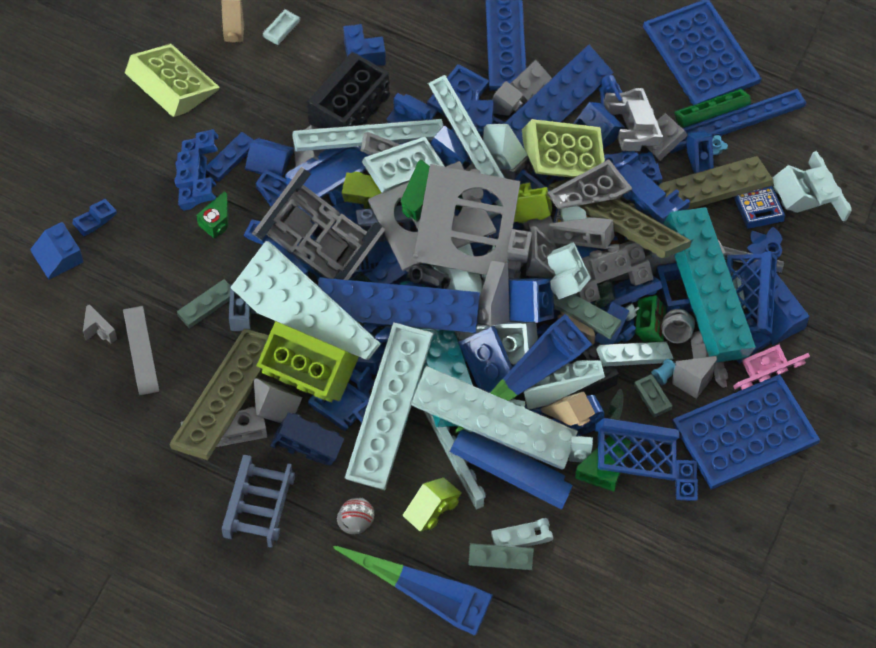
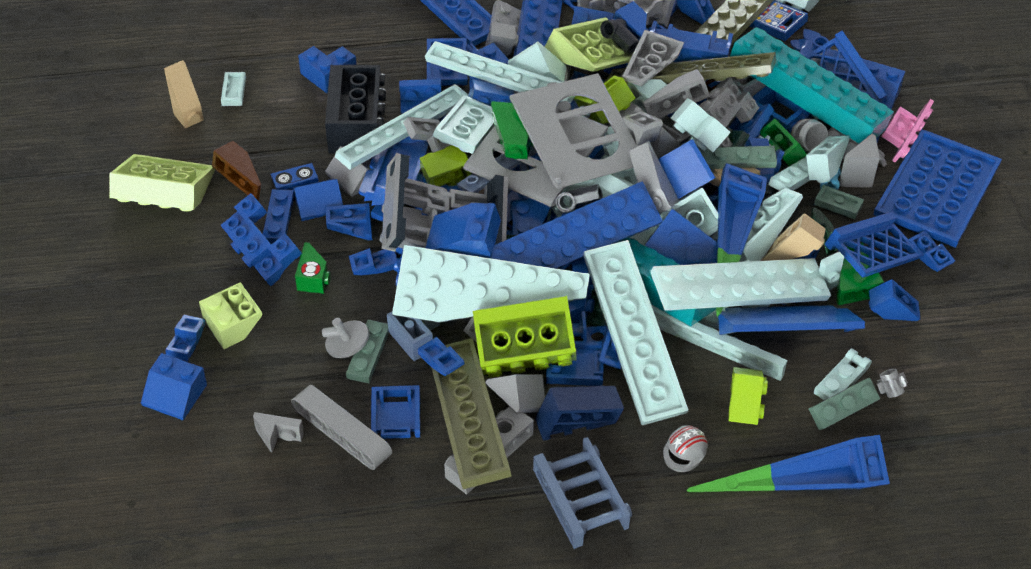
camera: 35 degrees left, 10 degrees down
none -> yellowish green slope [199,282,262,349]
none -> reddish brown slope [212,141,261,201]
none -> tile [271,163,318,190]
none -> light grey shield [322,318,370,358]
none -> blue container [371,385,420,439]
none -> blue slope [418,337,465,376]
none -> blue slope [425,203,501,258]
none -> black piece [600,18,639,55]
none -> blue slope [614,1,647,41]
none -> light aqua slope [806,136,849,183]
none -> blue slope [869,279,920,321]
none -> light grey gear [877,369,908,398]

